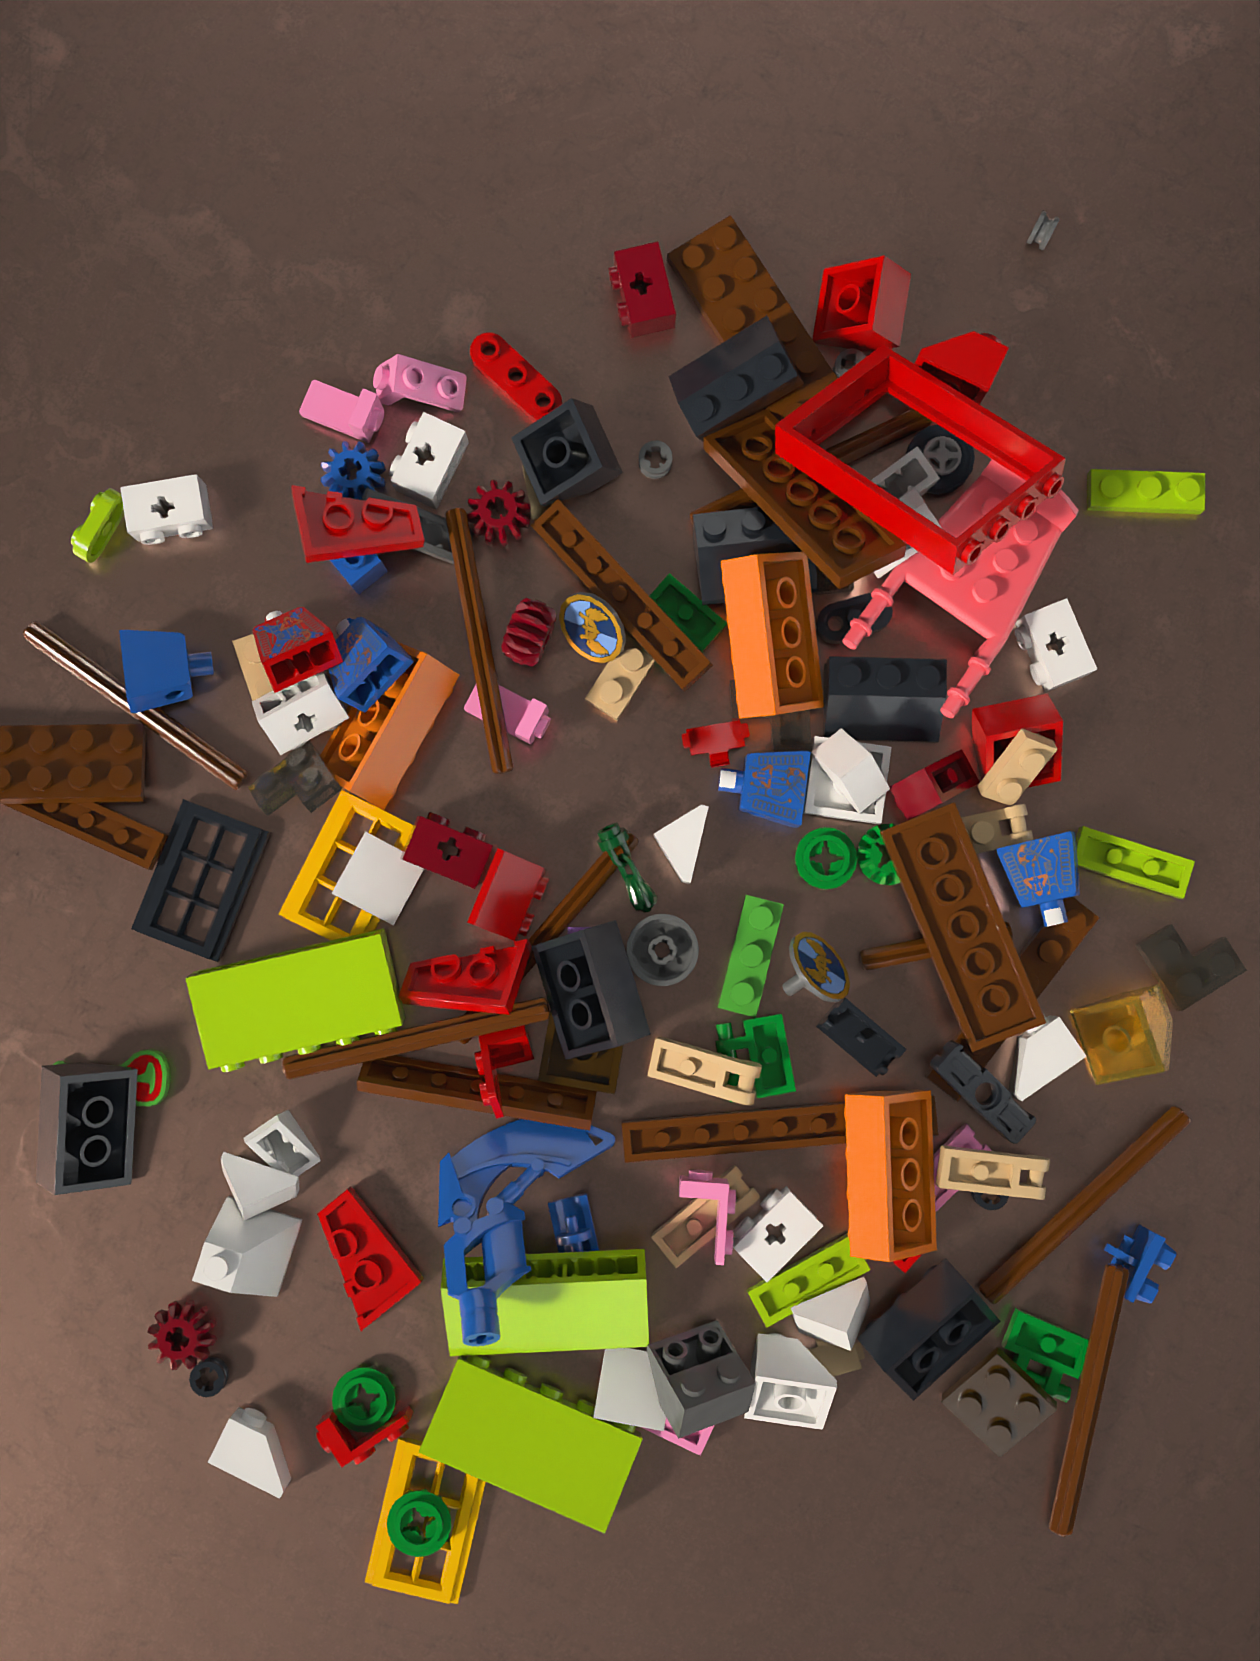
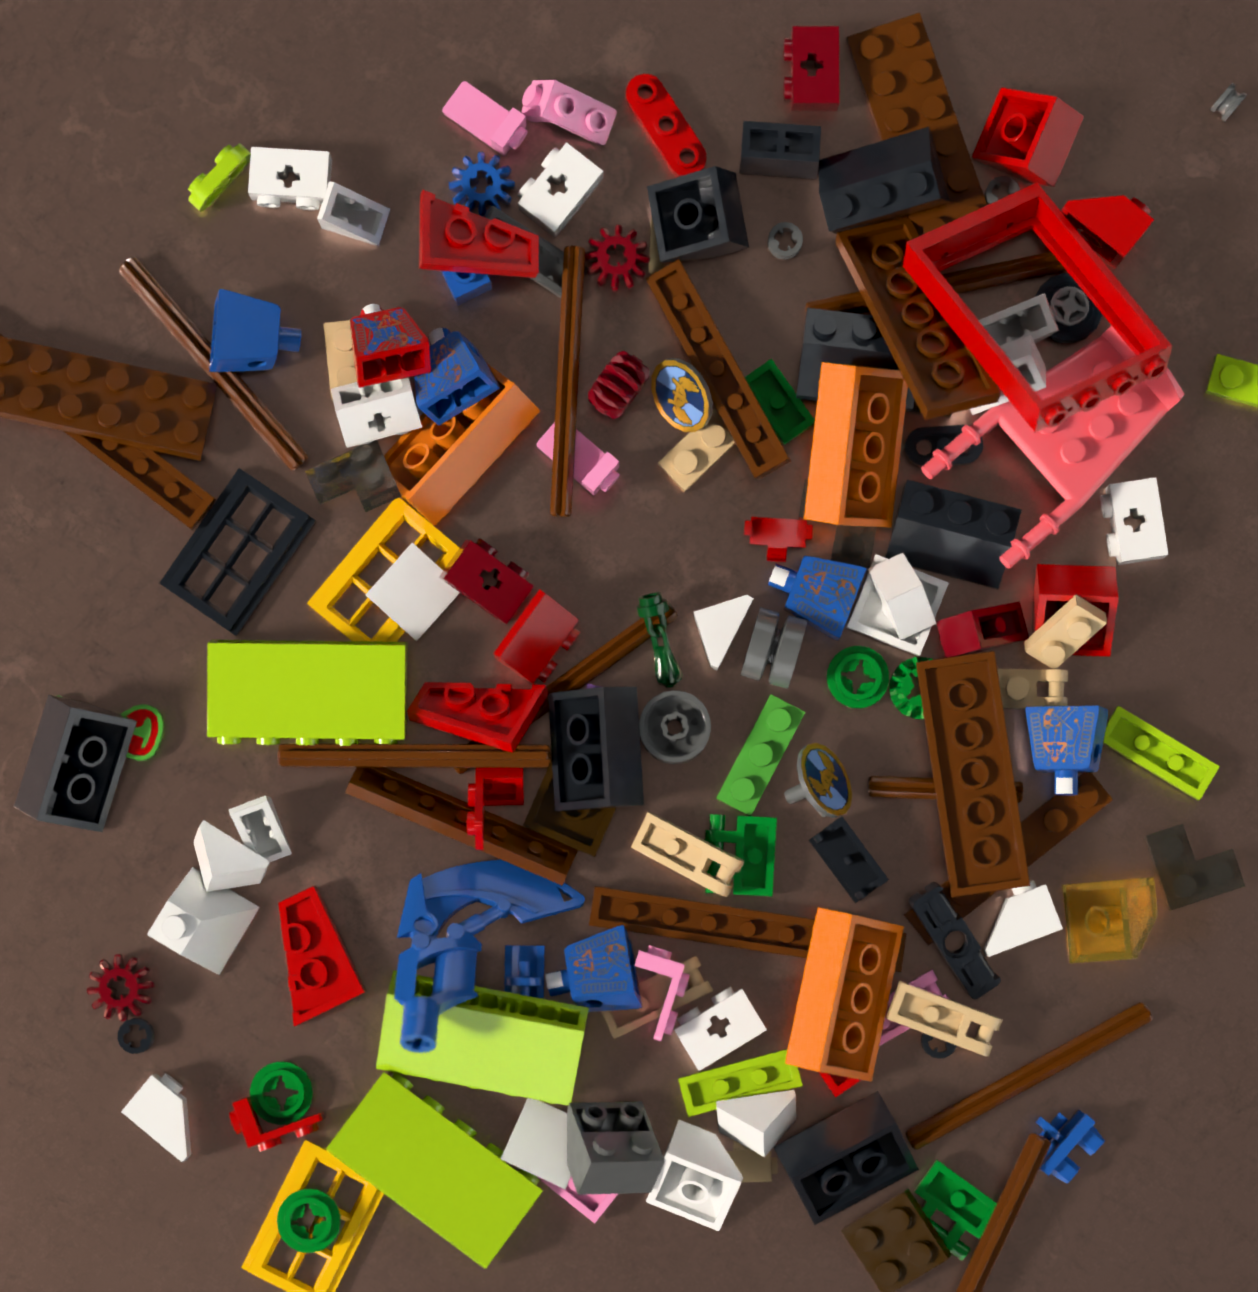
camera: 15 degrees right, 0 degrees up
none -> white slope [317,181,390,246]
none -> blue torso [546,925,642,1012]
none -> black hinge [739,121,821,179]
none -> dark grey wheel [740,607,808,689]

